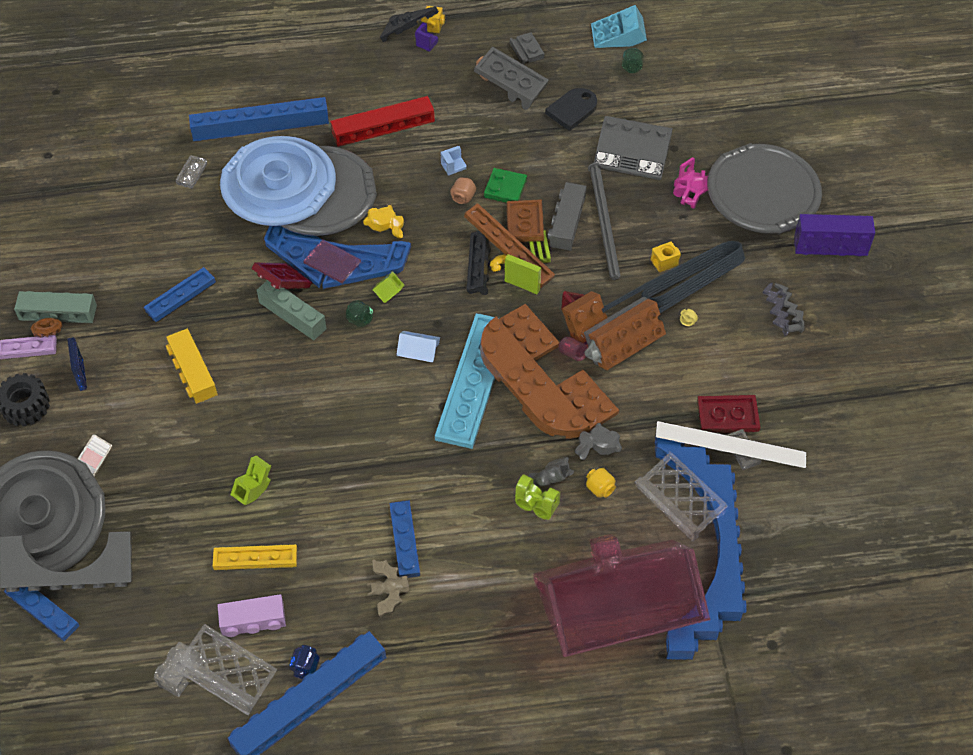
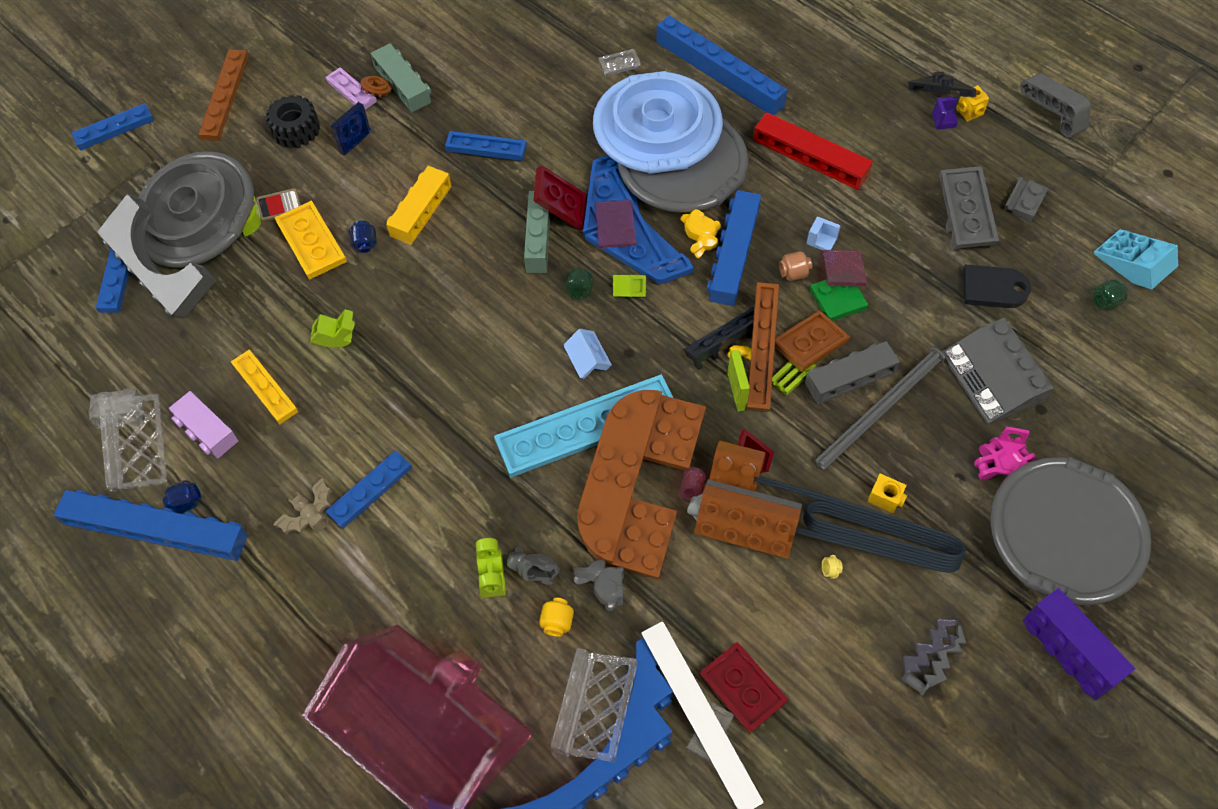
camera: 55 degrees right, 5 degrees up
none -> yellow plate [274,201,347,280]
none -> clear blue head [349,221,377,253]
none -> blue brick [707,190,761,306]
none -> clear pink piece [822,250,867,286]

